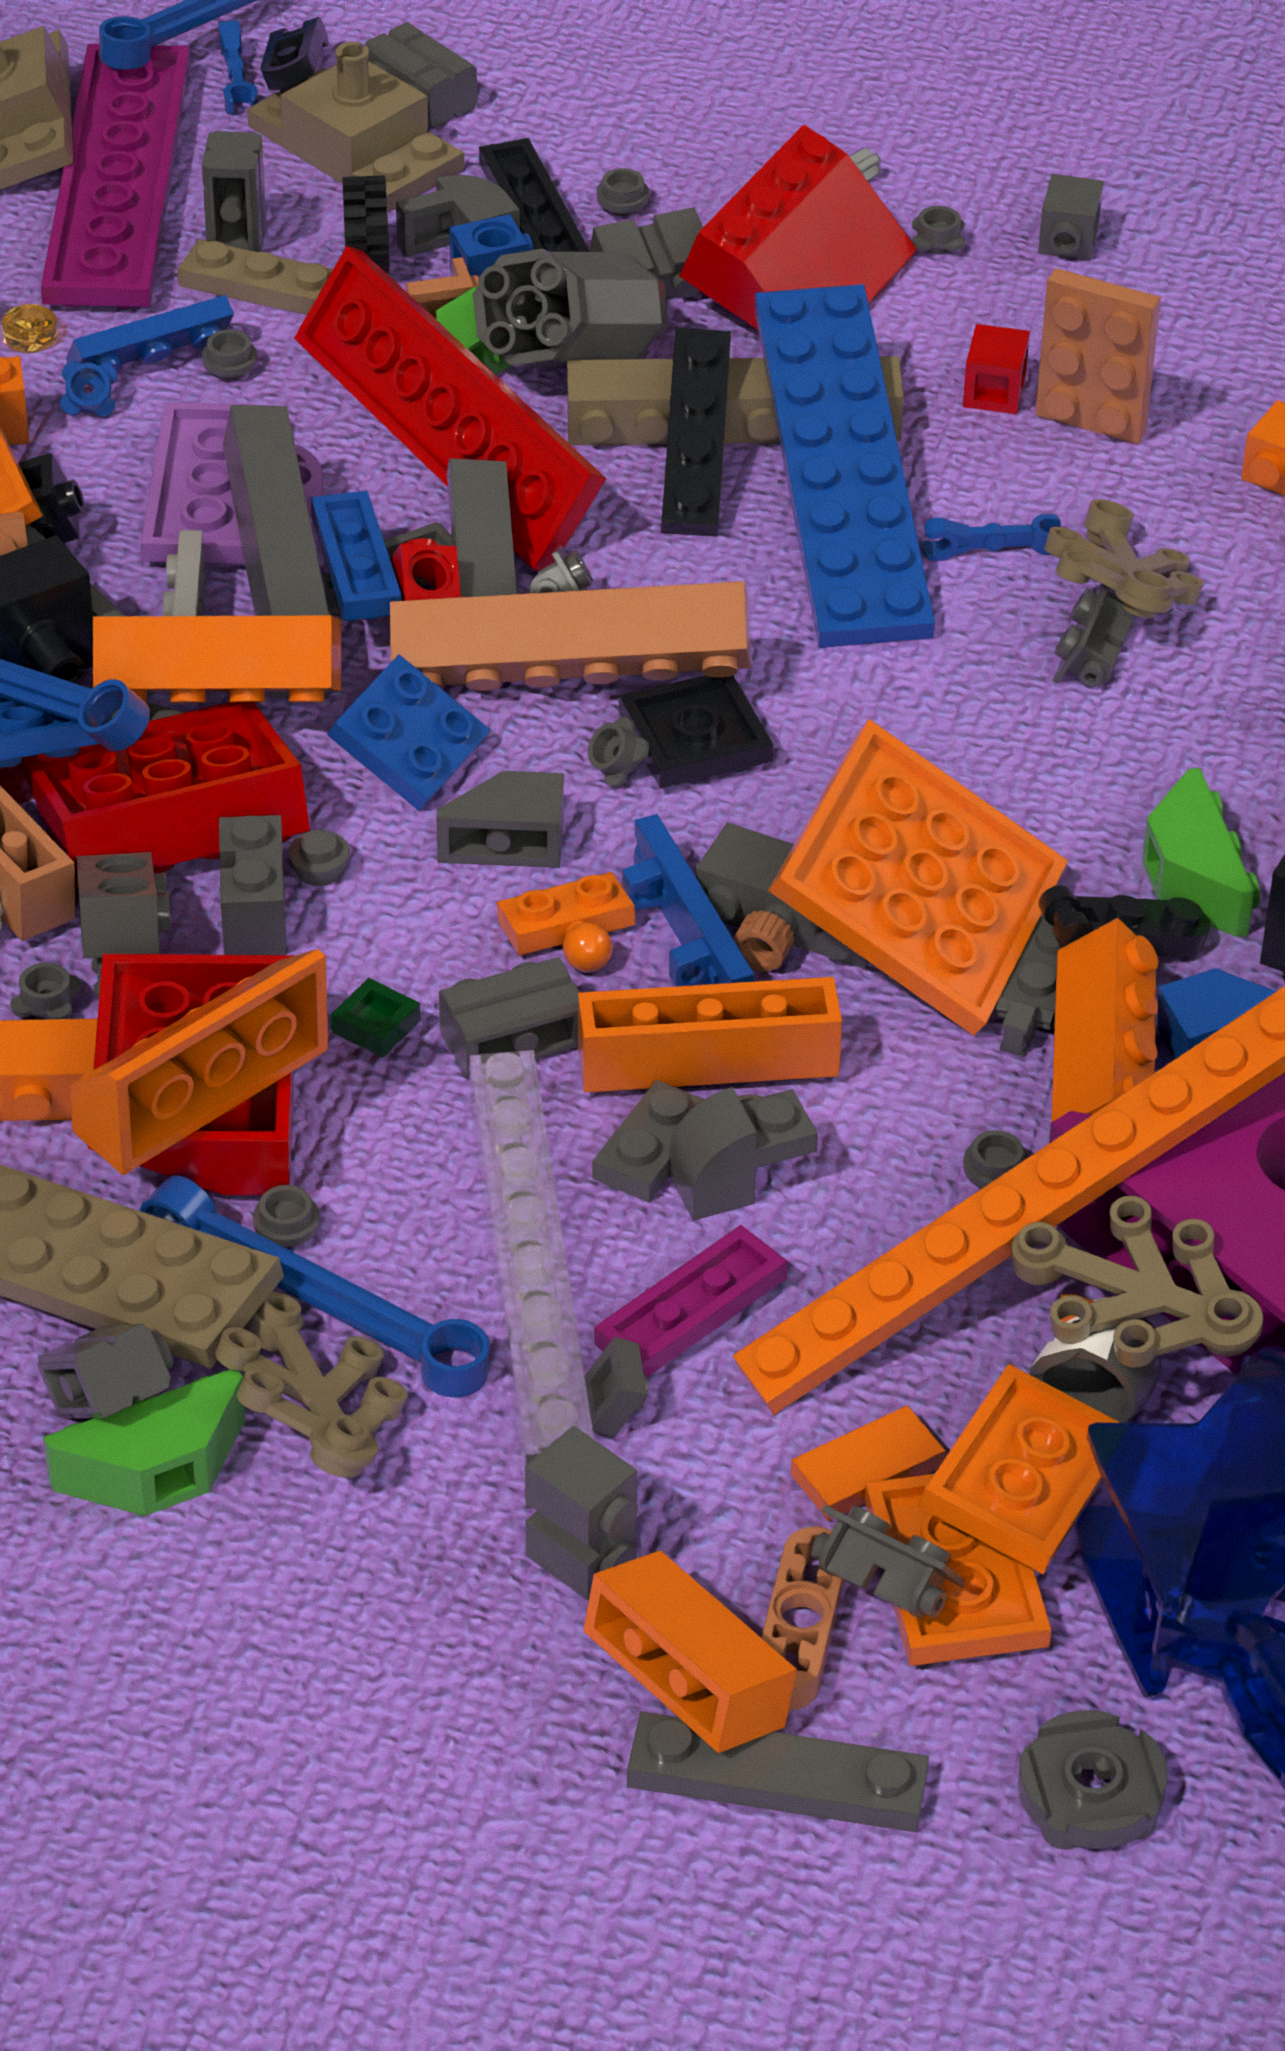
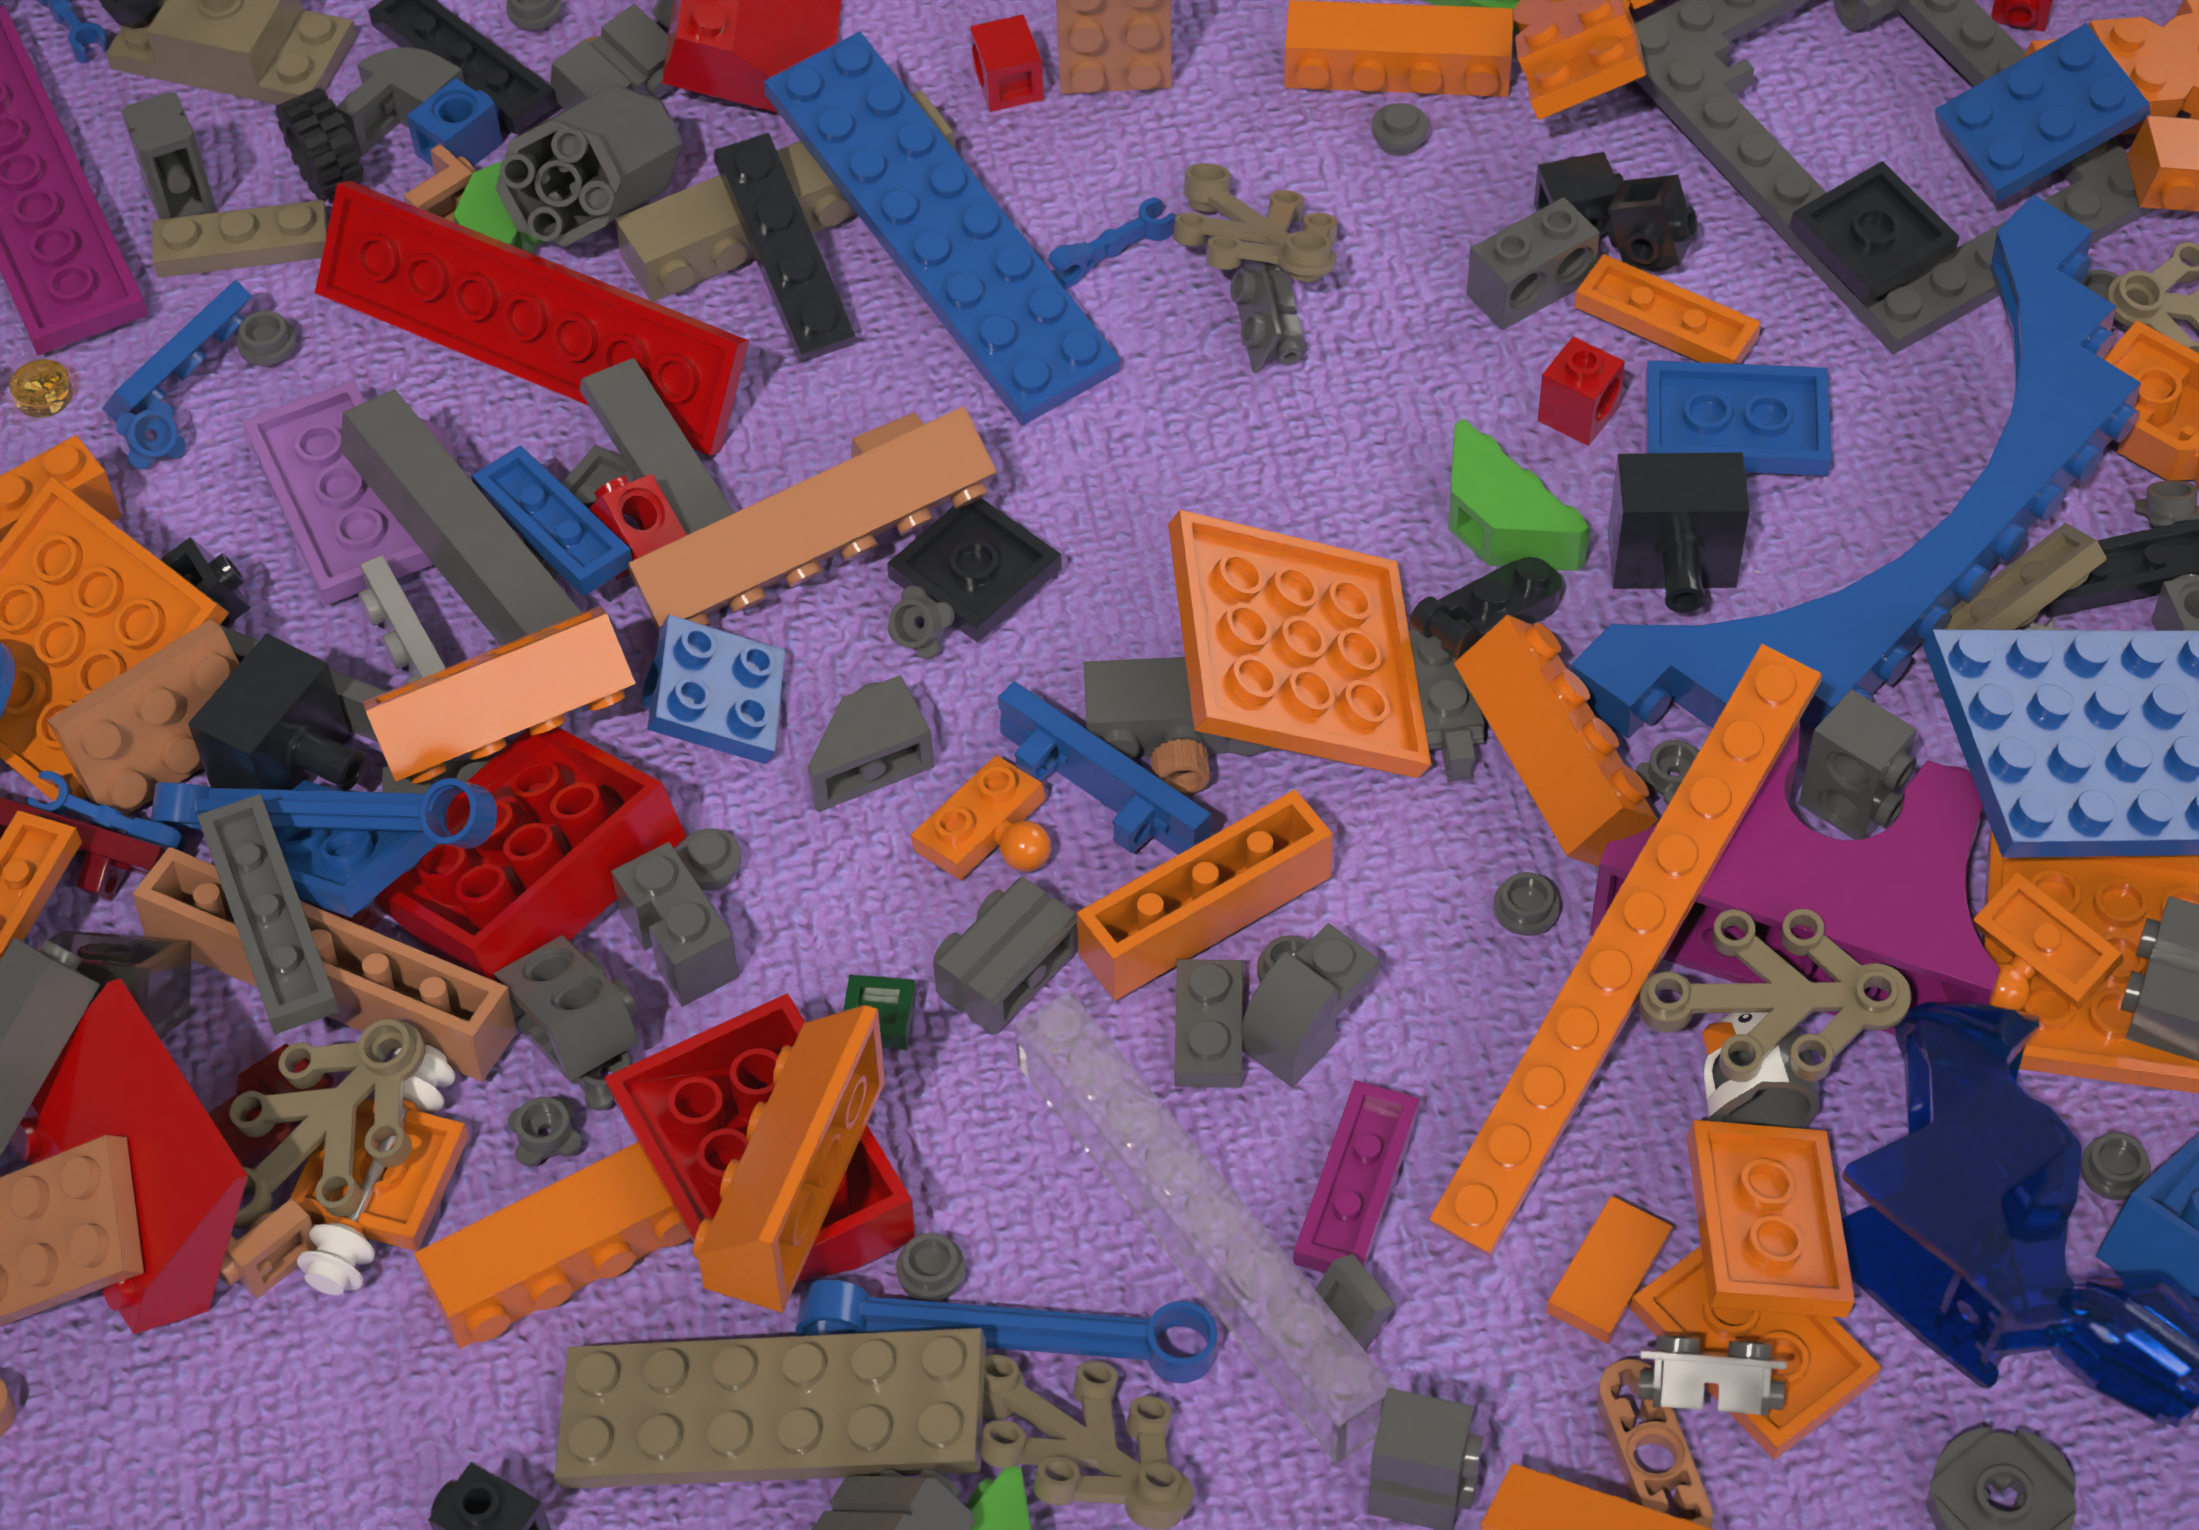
camera: 25 degrees left, 10 degrees up
dark grey hinge [529,545,594,593] -> none

